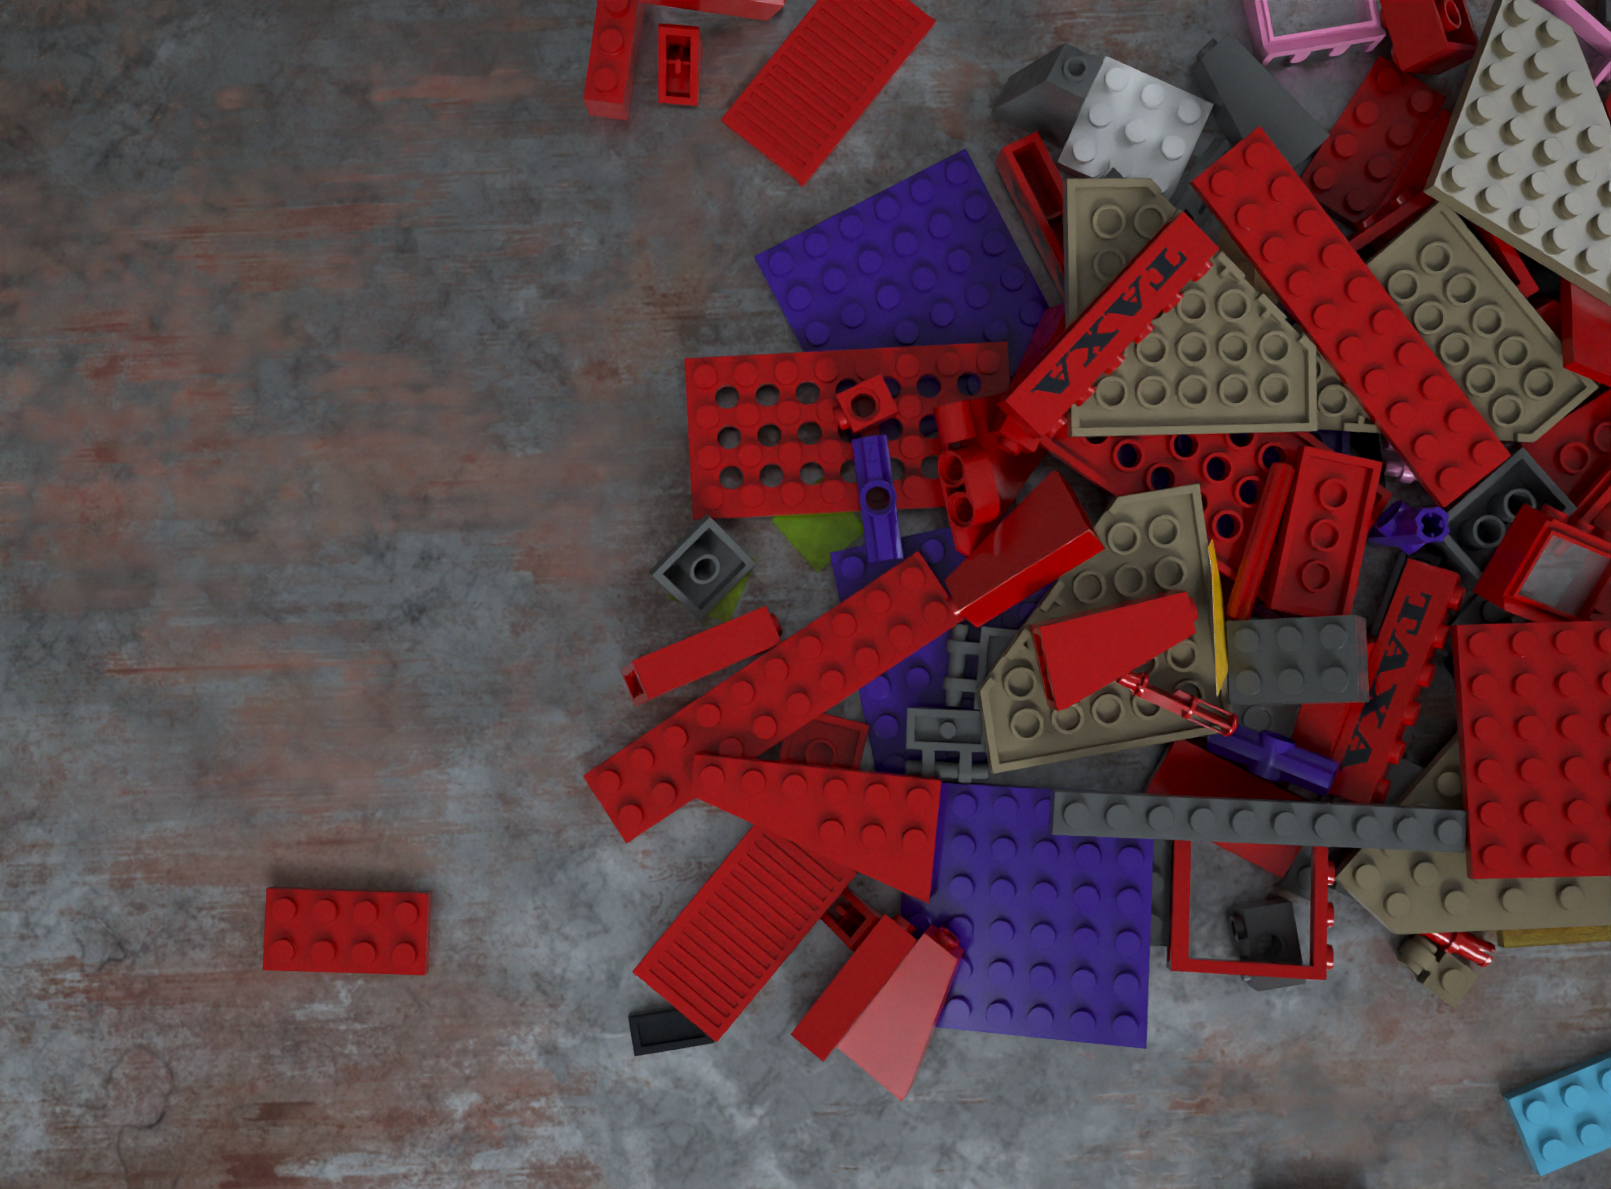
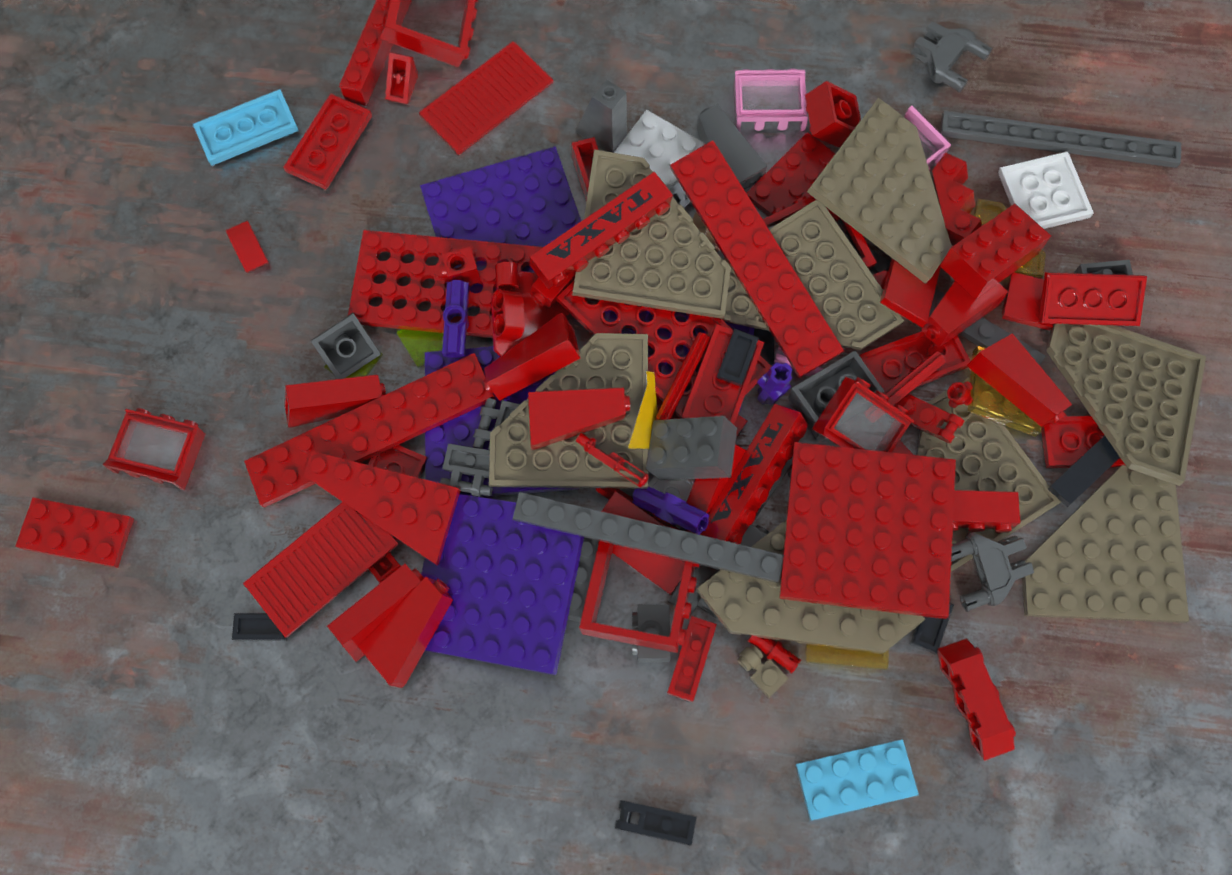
camera: 10 degrees right, 15 degrees down
none -> window [102,408,205,490]
none -> medium azure plate [193,89,299,166]
none -> red slope [225,220,269,273]
none -> red plate [283,93,372,190]
none -> red plate [667,616,717,703]
none -> black tile [716,329,759,387]

